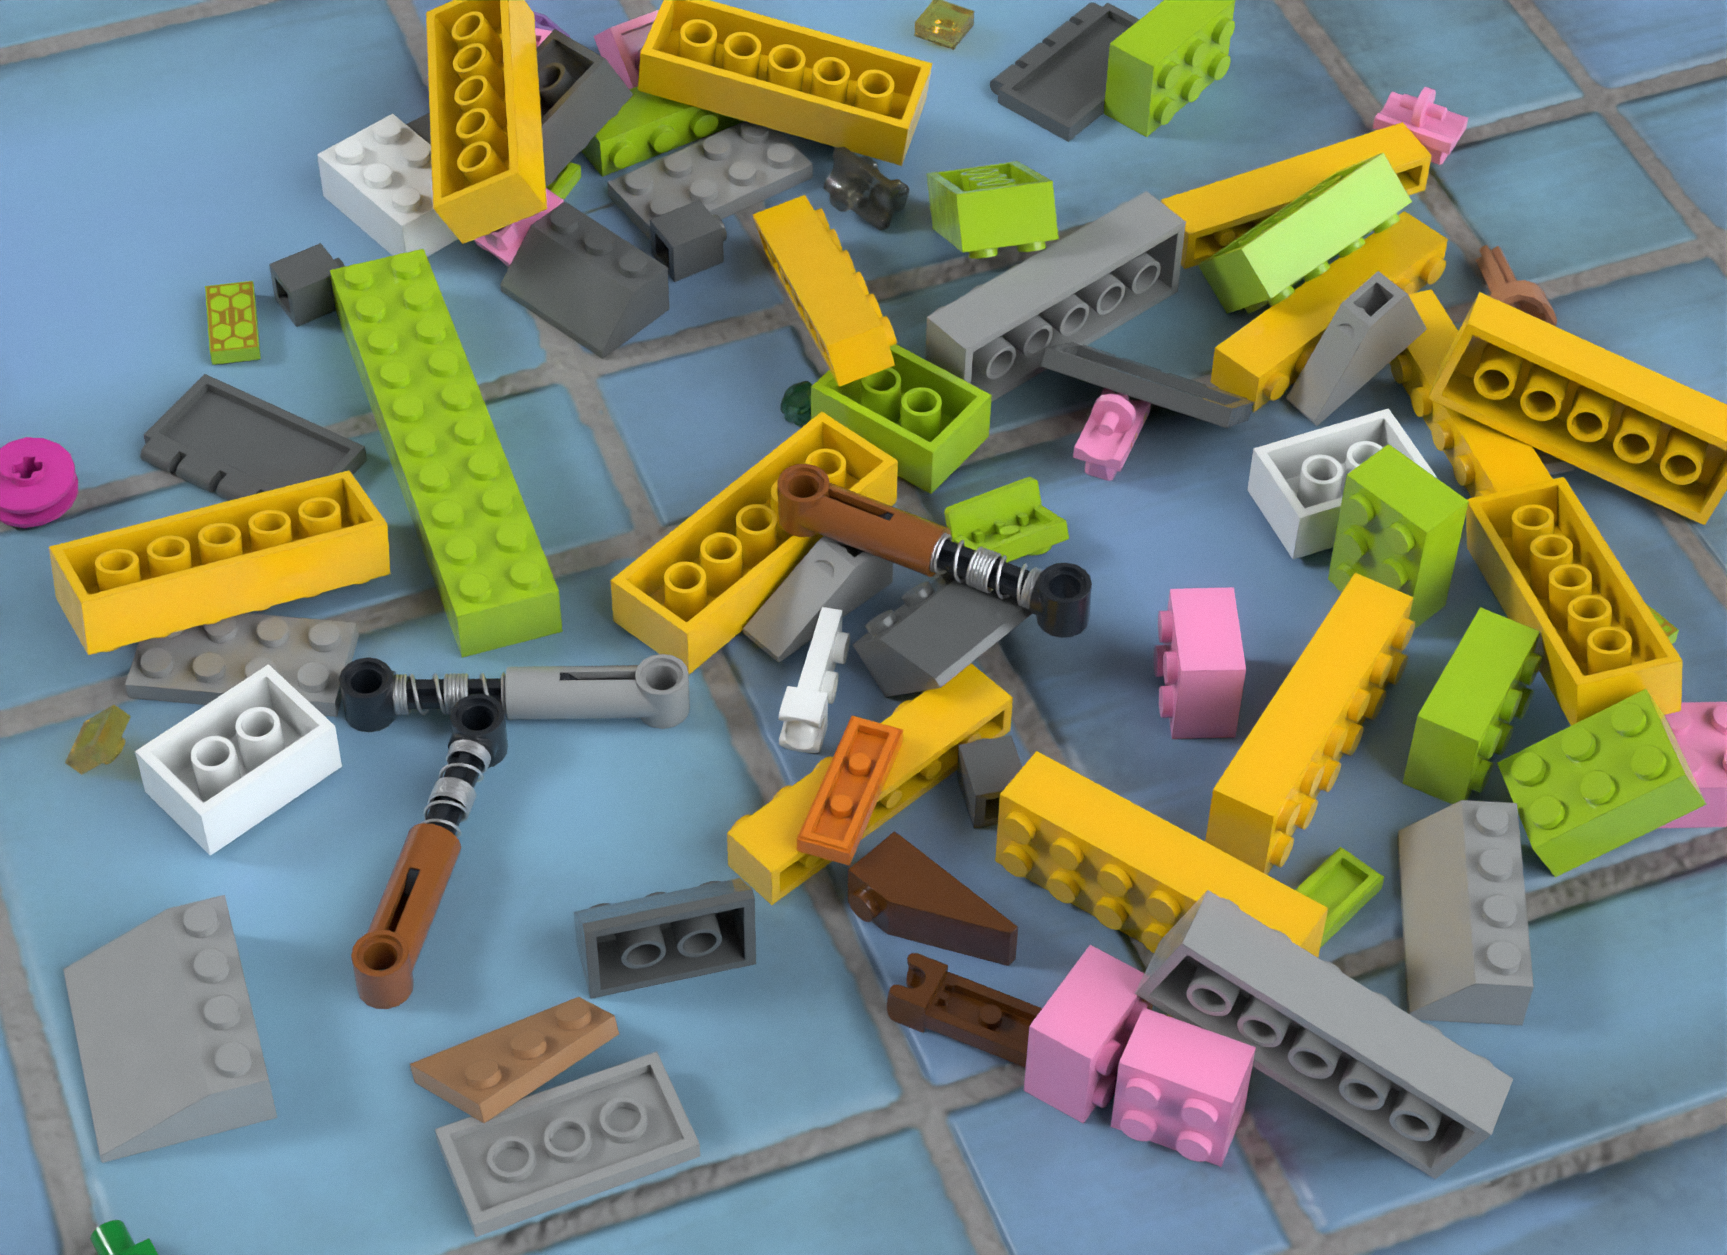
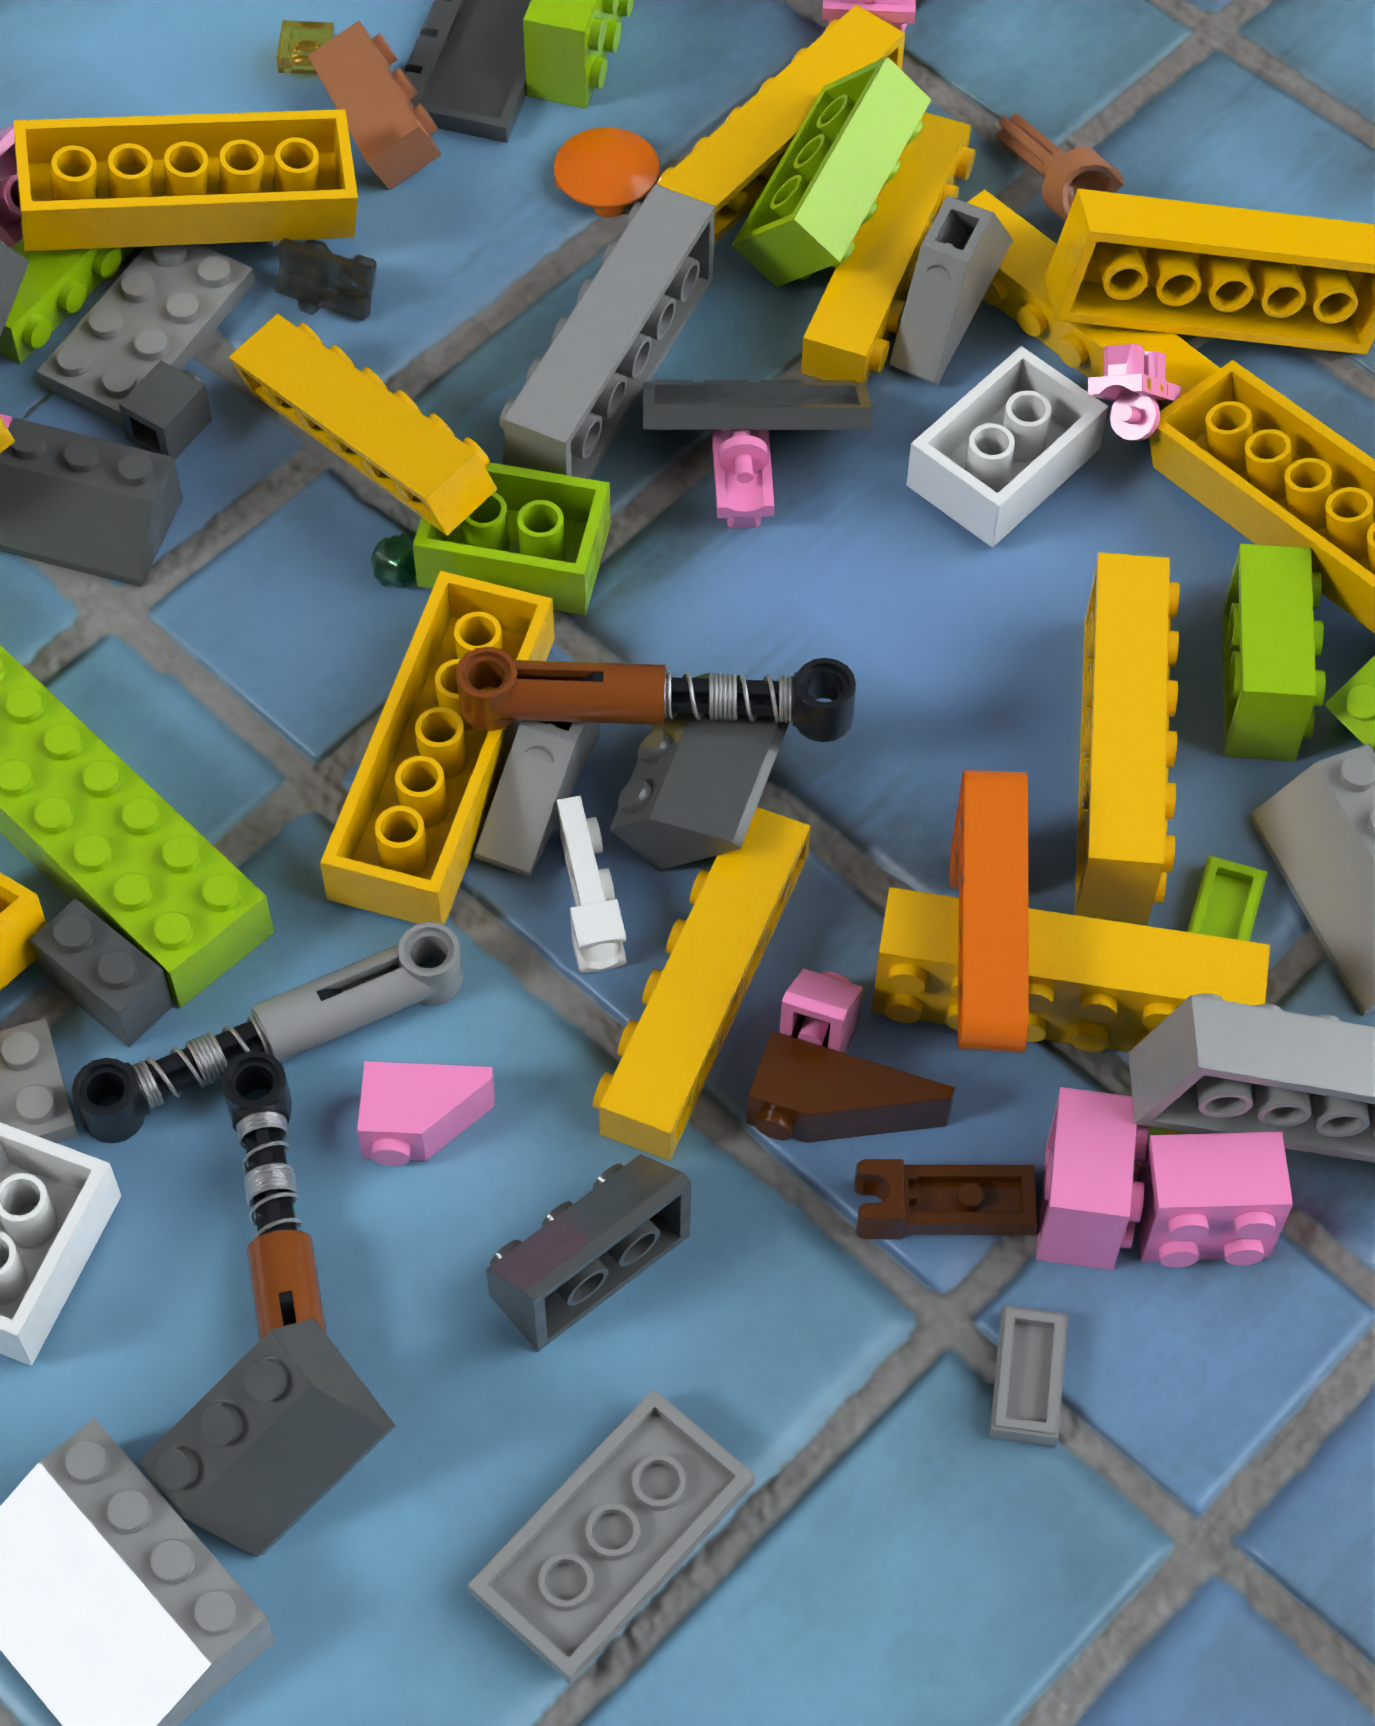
camera: 25 degrees left, 10 degrees up
medium nougat wing [410,997,619,1123] -> none
orange tile [797,716,903,866] -> none
lime brick [926,161,1059,259] -> none
lime bracket [944,476,1069,563] -> none
dark grey brick [957,735,1022,829] -> none
bright pink brick [1154,587,1246,739] -> none
lime brick [1328,444,1469,630] -> none
none -> dark grey brick [29,898,174,1047]
none -> dark grey slope [139,1318,396,1557]
none -> nougat brick [308,20,442,190]
none -> bright pink slope [357,1061,495,1166]
none -> orange dish [554,127,659,218]
none -> bright pink slope [779,968,863,1054]
none -> orange beam [949,769,1029,1053]
none -> light grey tile [989,1305,1068,1447]
none -> bright pink hips [1088,344,1181,441]

